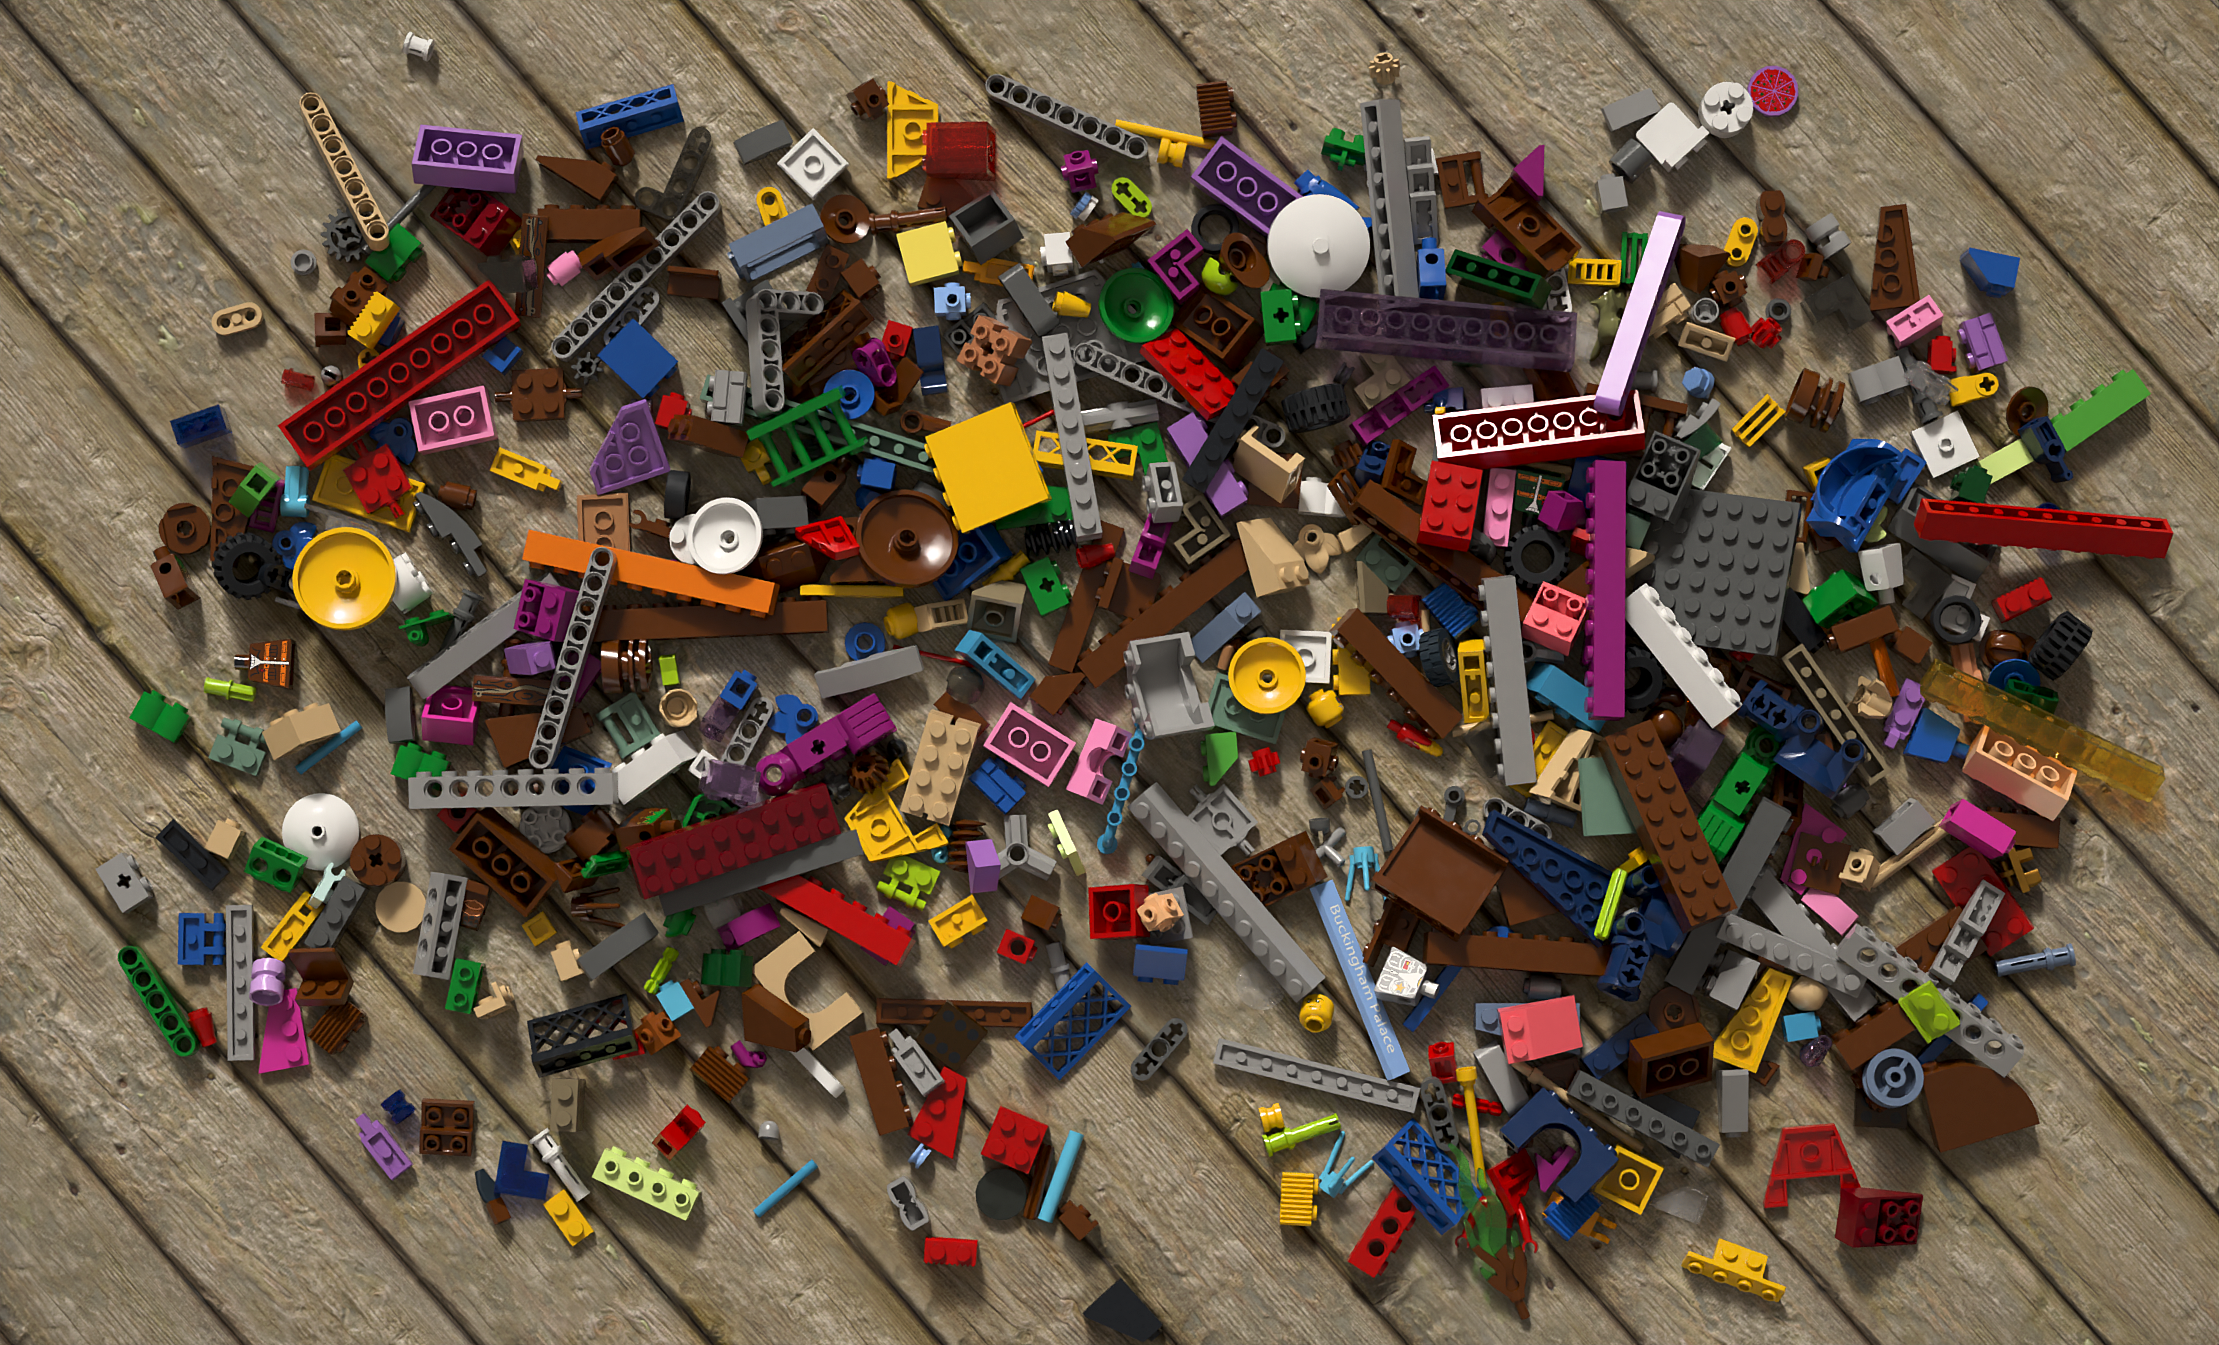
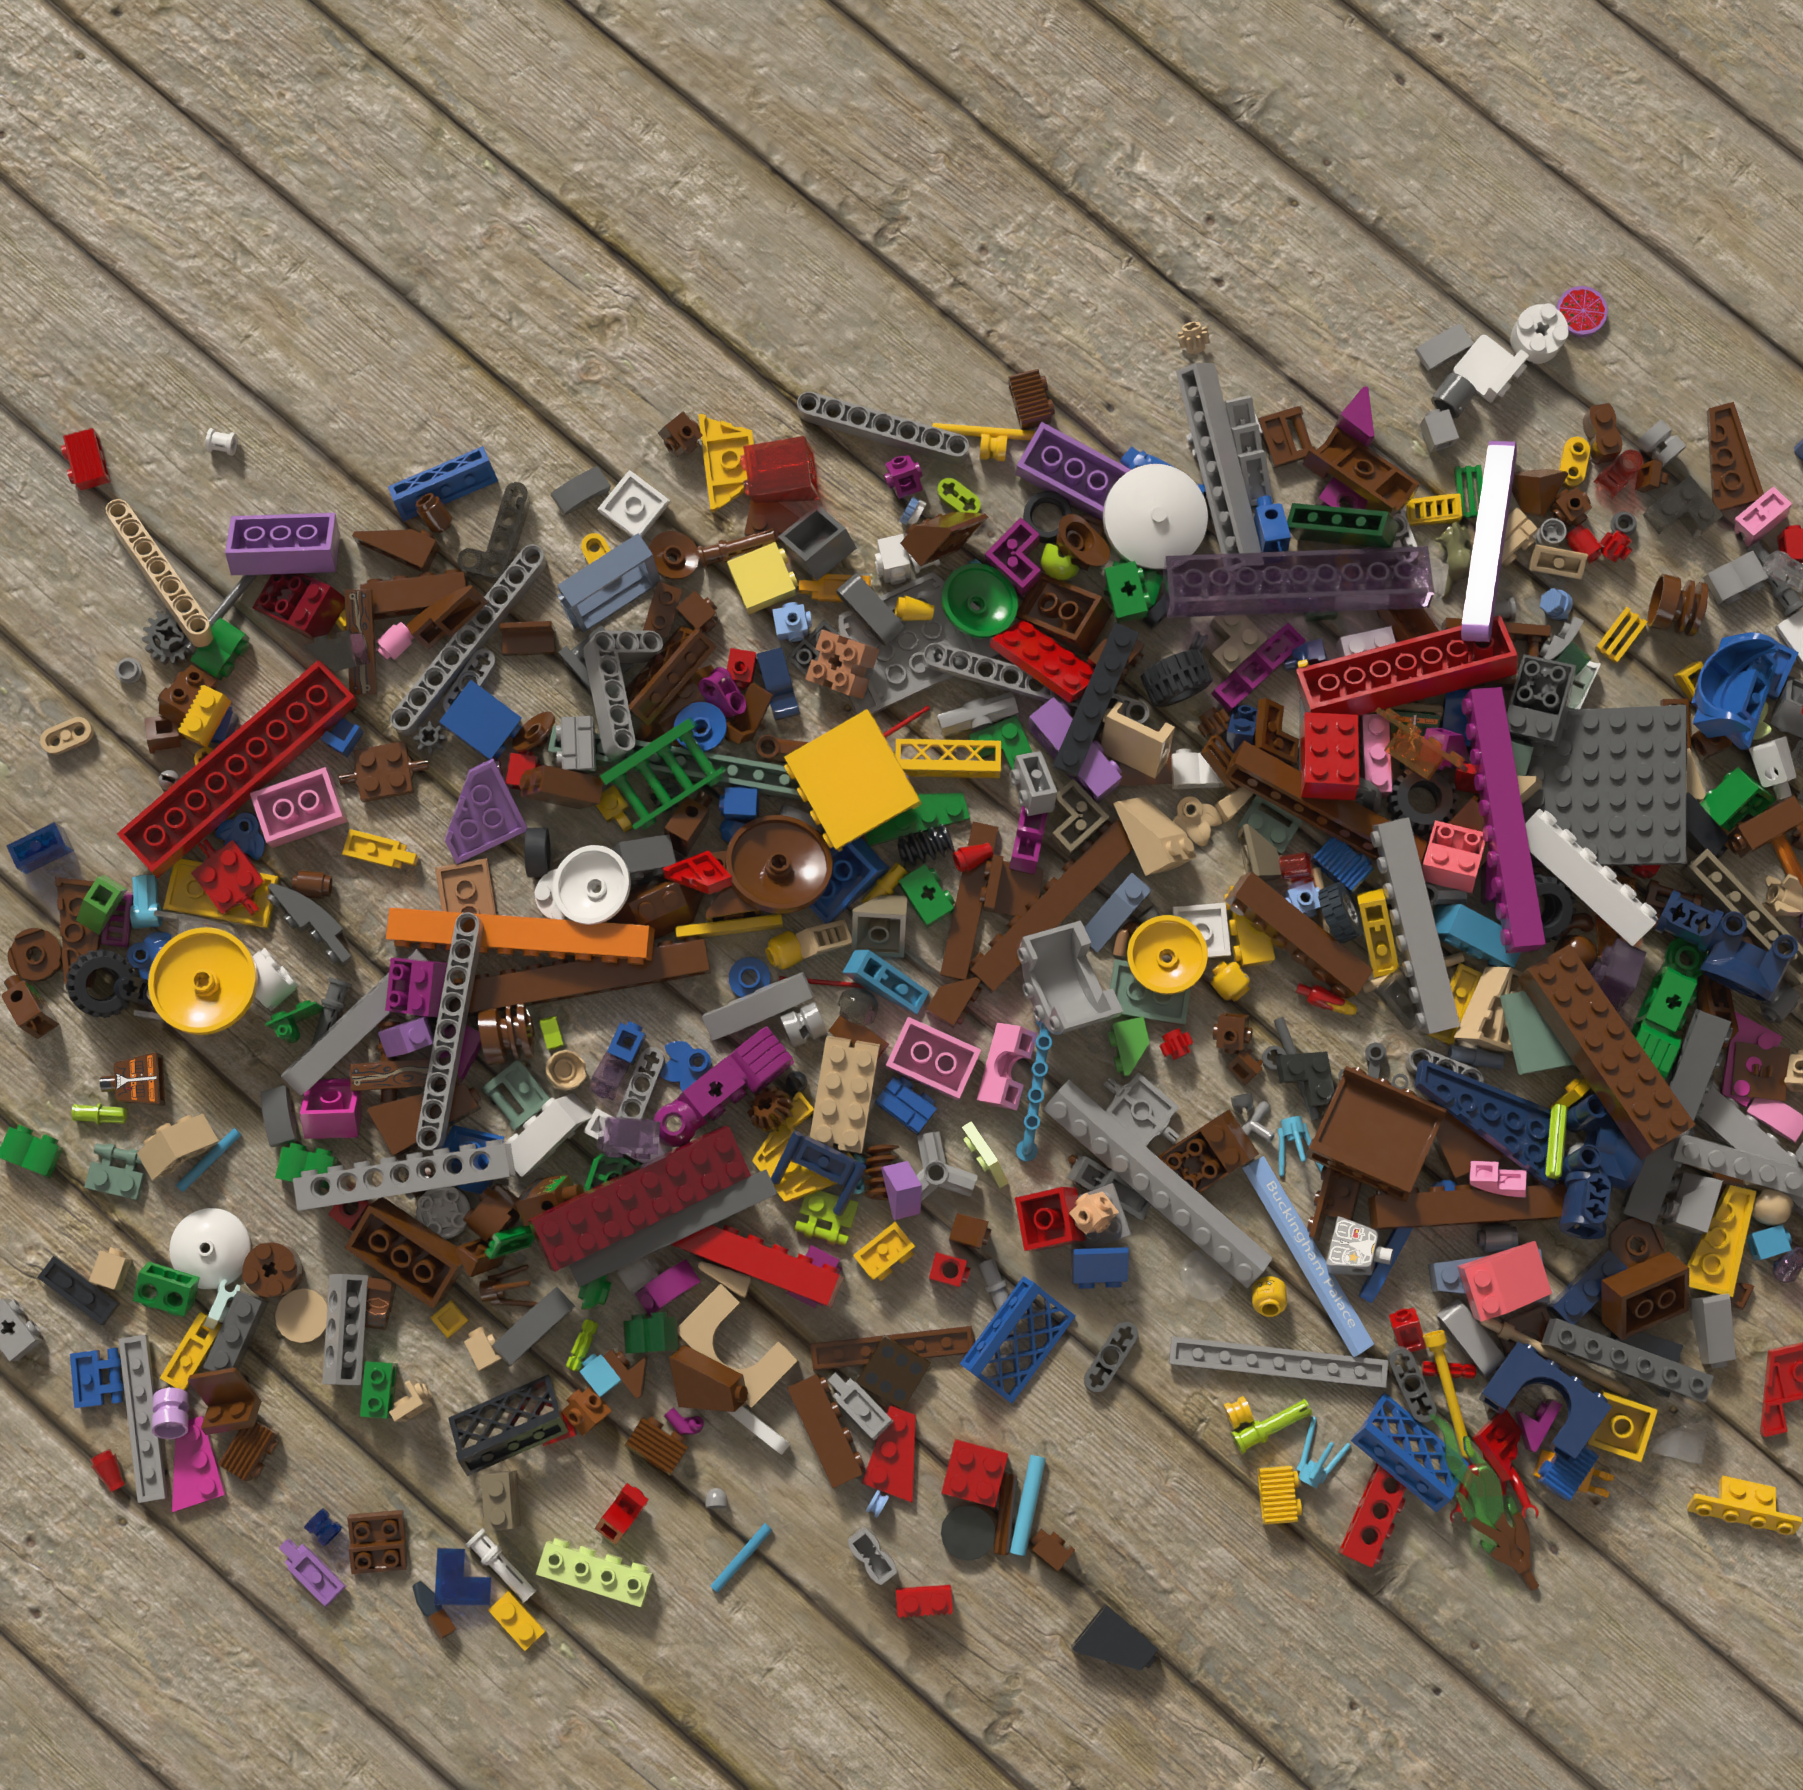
camera: 10 degrees left, 5 degrees down
green beam [118,946,200,1056] -> none
clear red pin [281,368,315,392] -> none
reddish brown plate [629,510,672,540] -> none
dark grey gear [819,771,851,805] -> none
light grey brick [1042,333,1102,542] -> none
green hips [1321,128,1366,172] -> none
none -> red brick [61,428,111,490]
none -> reddish brown dish [512,711,555,752]
none -> dark blue plate [771,1131,866,1216]
none -> light grey wheel [780,1002,828,1049]
none -> pearl dark grey plate [1275,1051,1335,1108]
none -> clear orange bracket [1375,707,1468,781]
none -> bright pink slope [1470,1161,1527,1197]

